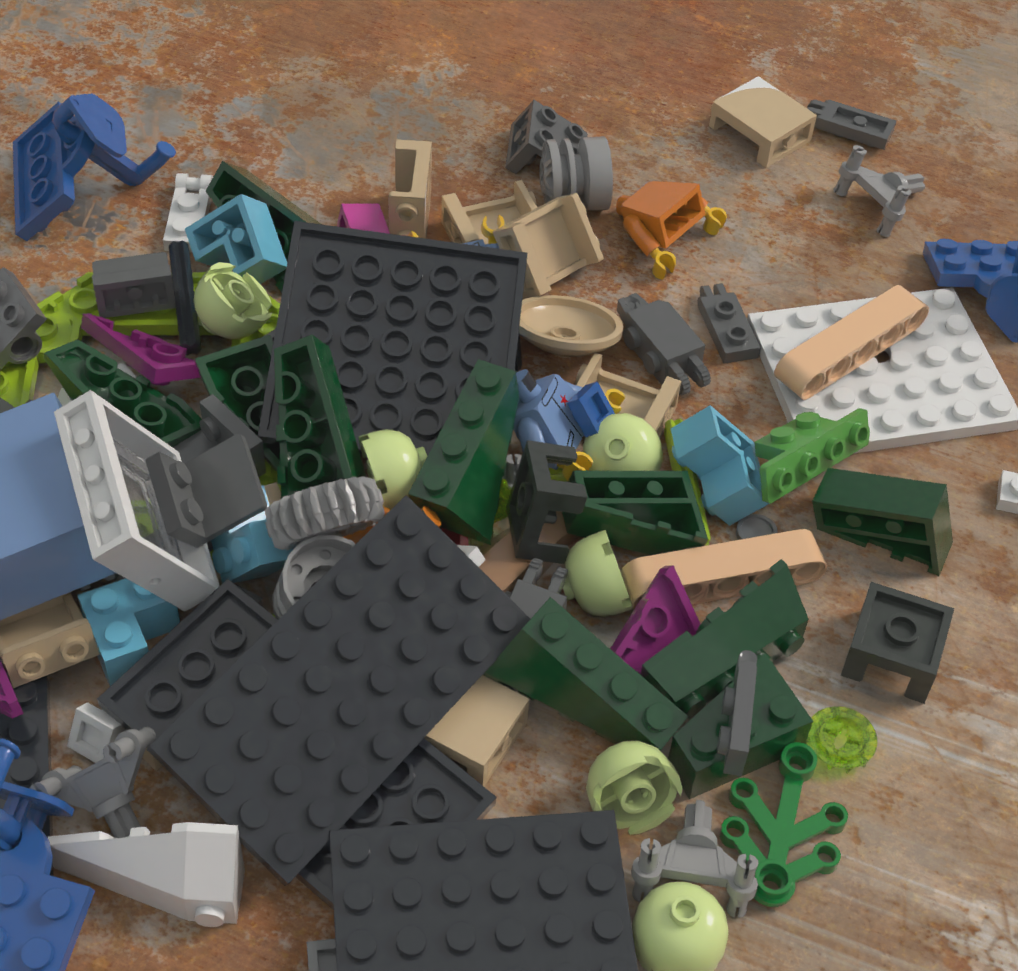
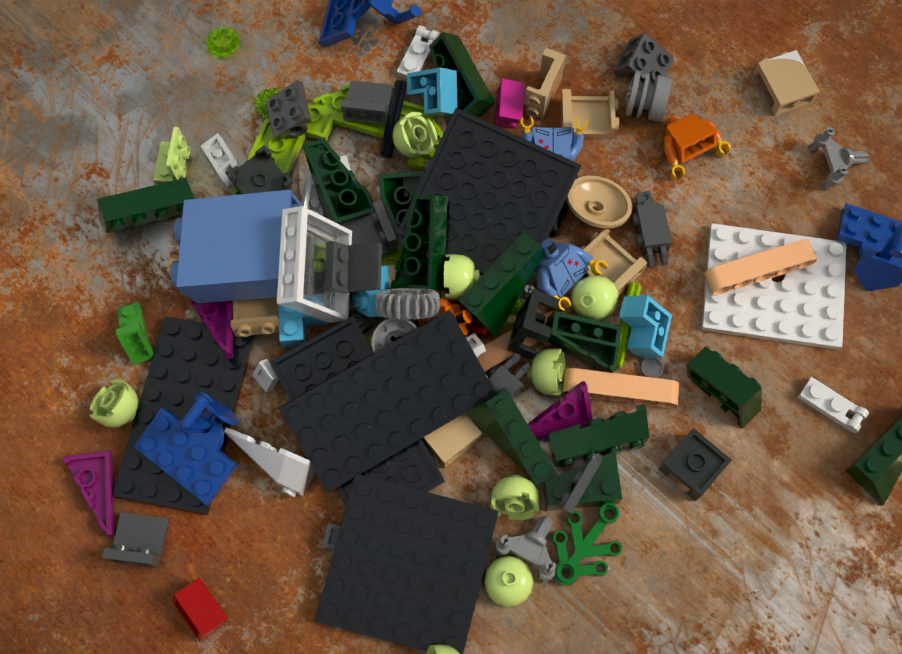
camera: 25 degrees right, 20 degrees up
light grey axle [30,727,156,838] -> none
magenta wing [81,313,201,386] -> none
tan panel [492,193,604,298] -> none
blue plate [567,381,615,437] -> none
dark grey hinge [697,283,761,364] -> none
bright green bracket [754,408,870,504] -> none
clear neon green gear [806,706,878,773] -> none
dark grey hinge [807,100,897,150] -> none

